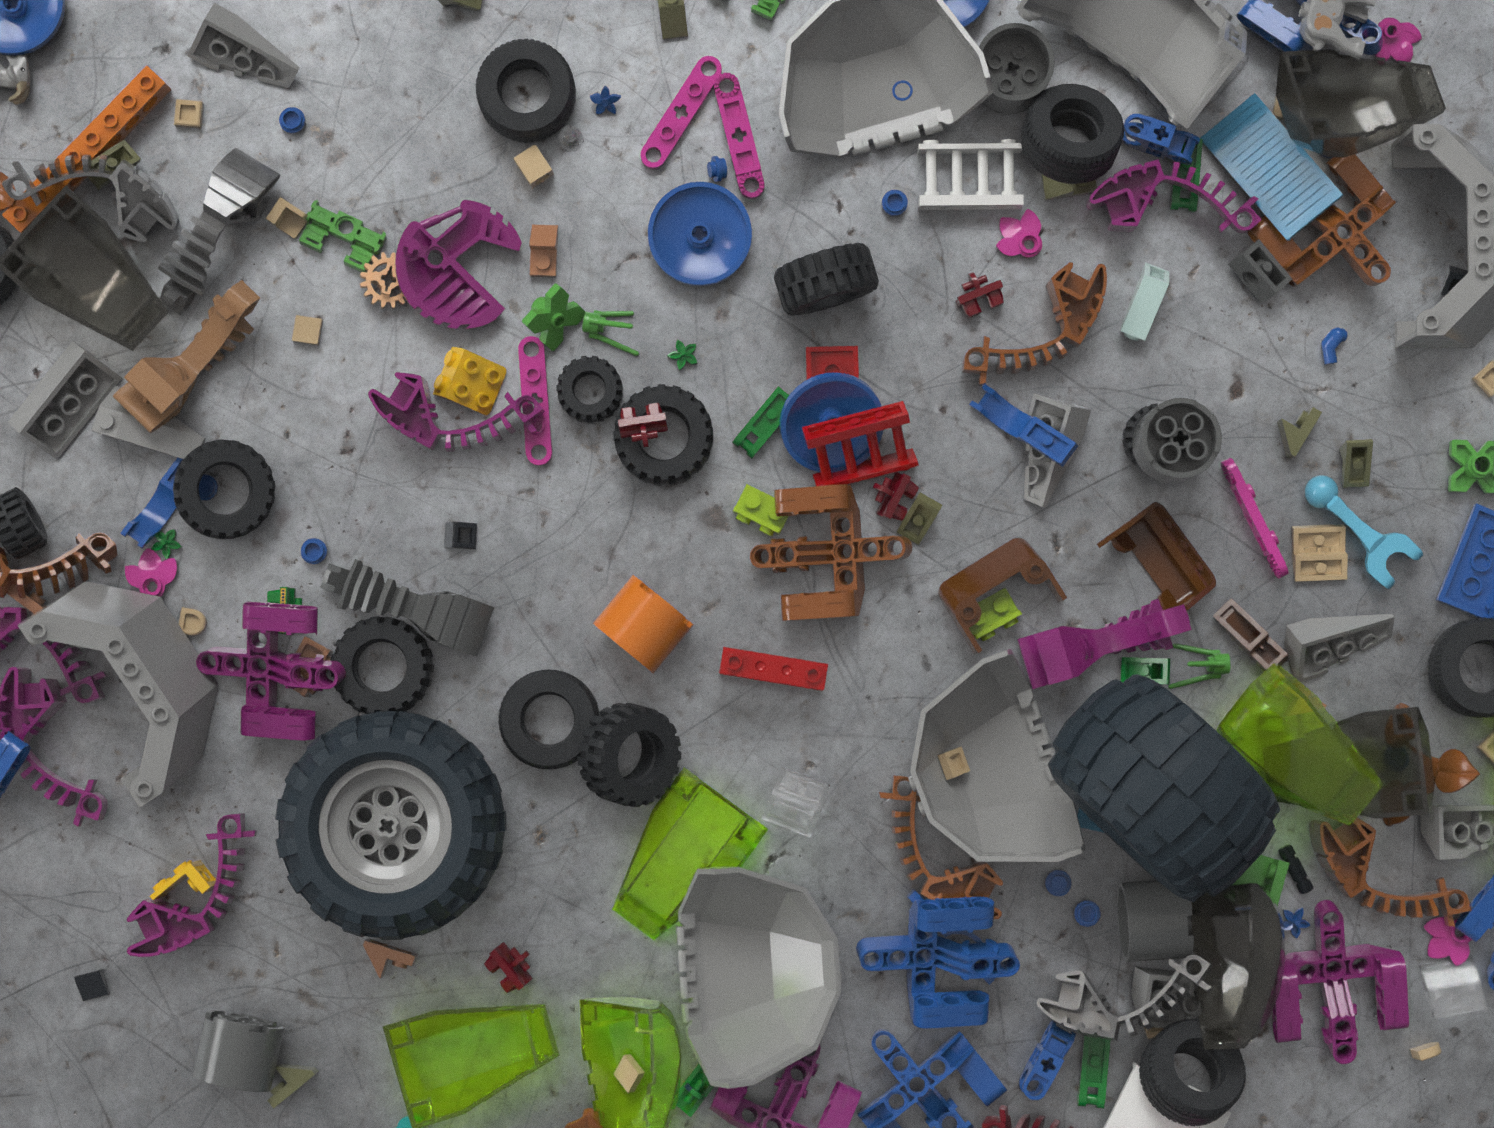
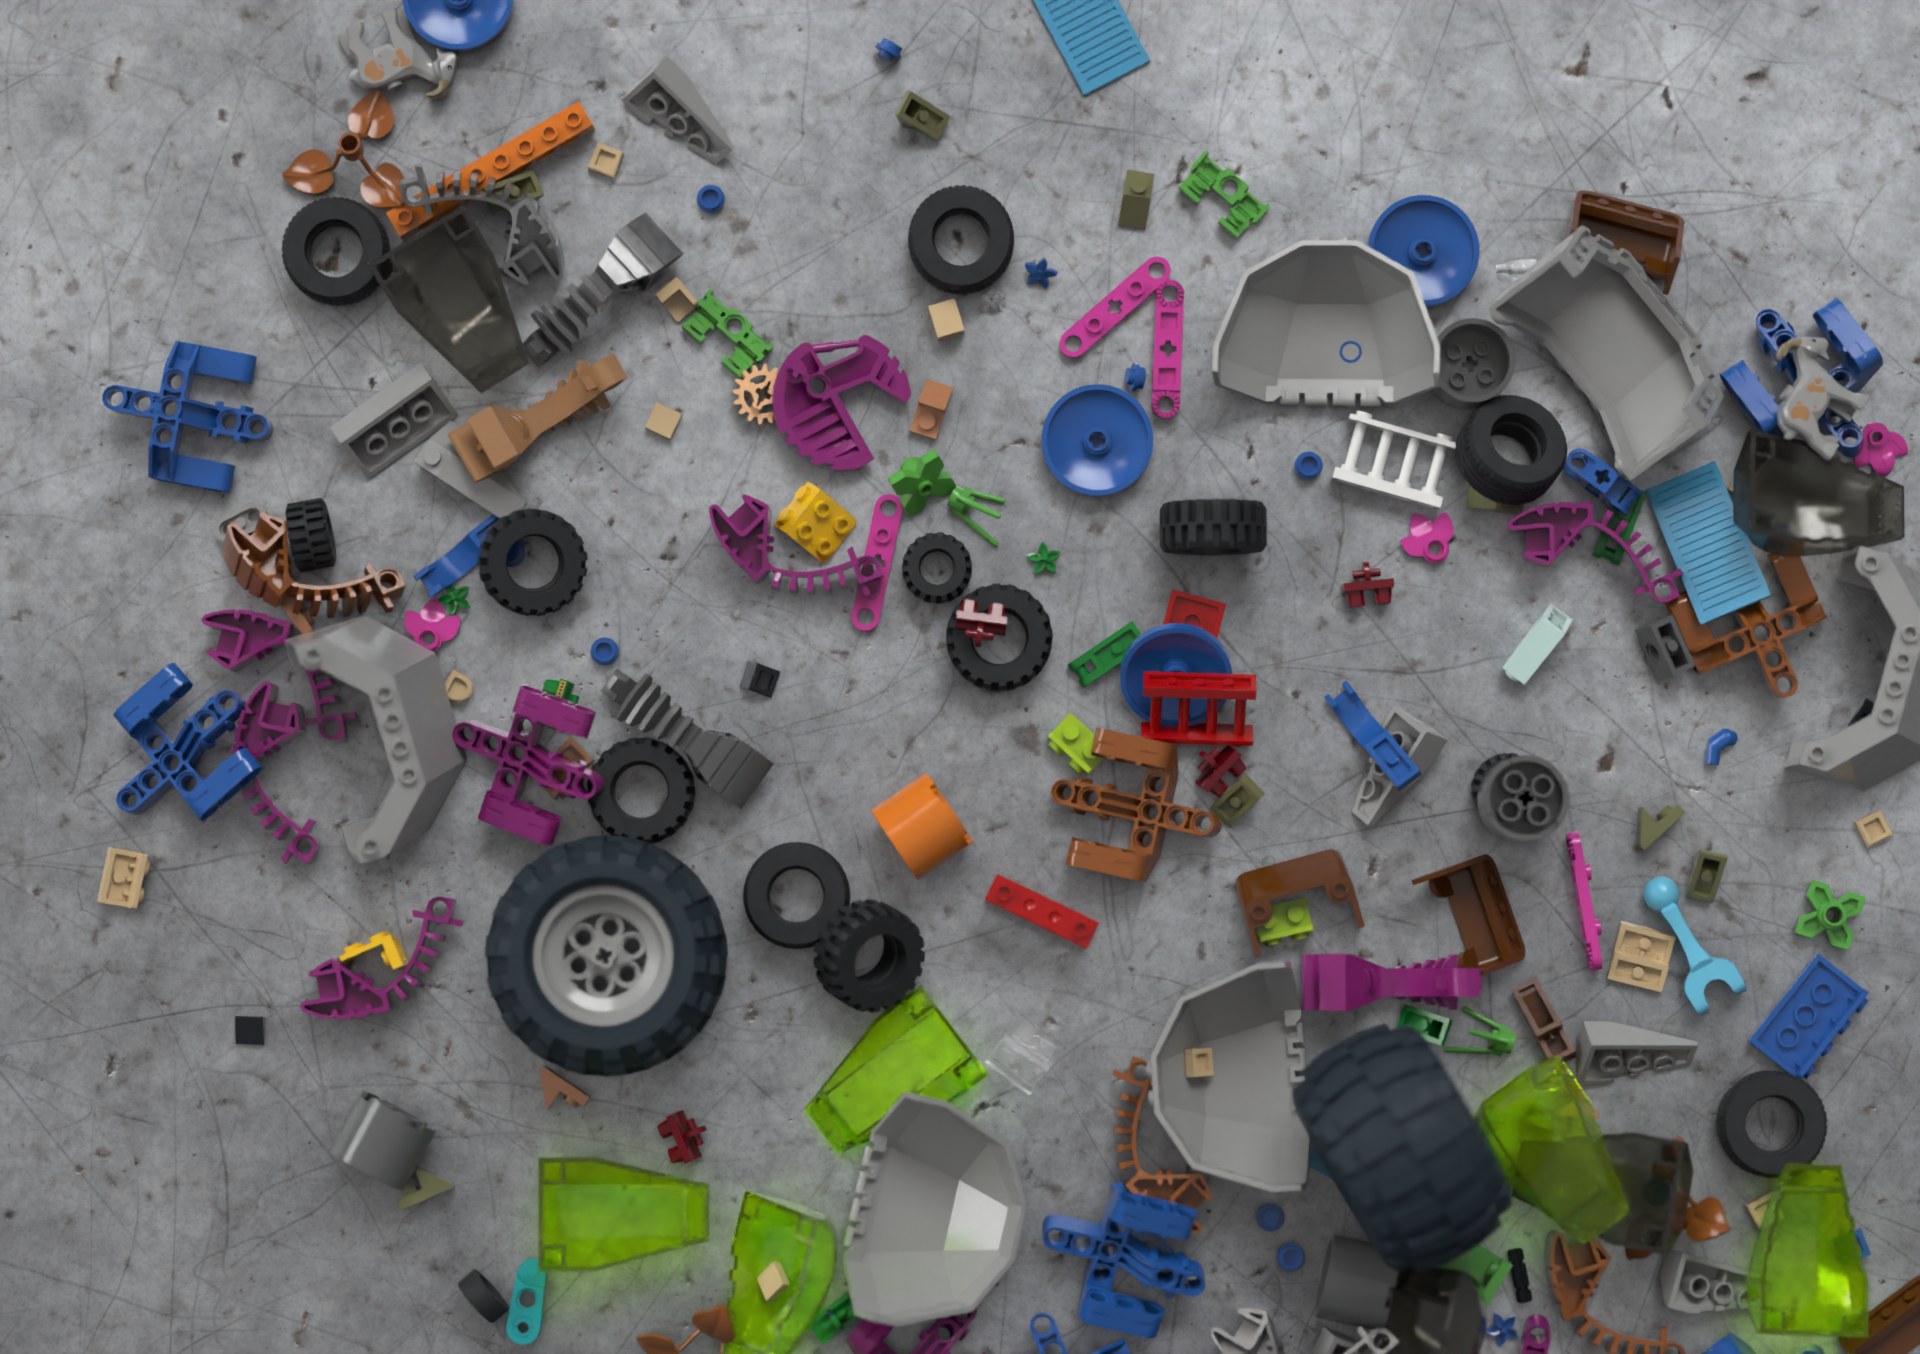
camera: 20 degrees right, 0 degrees up
dark orange piece [962,262,1107,386] -> none

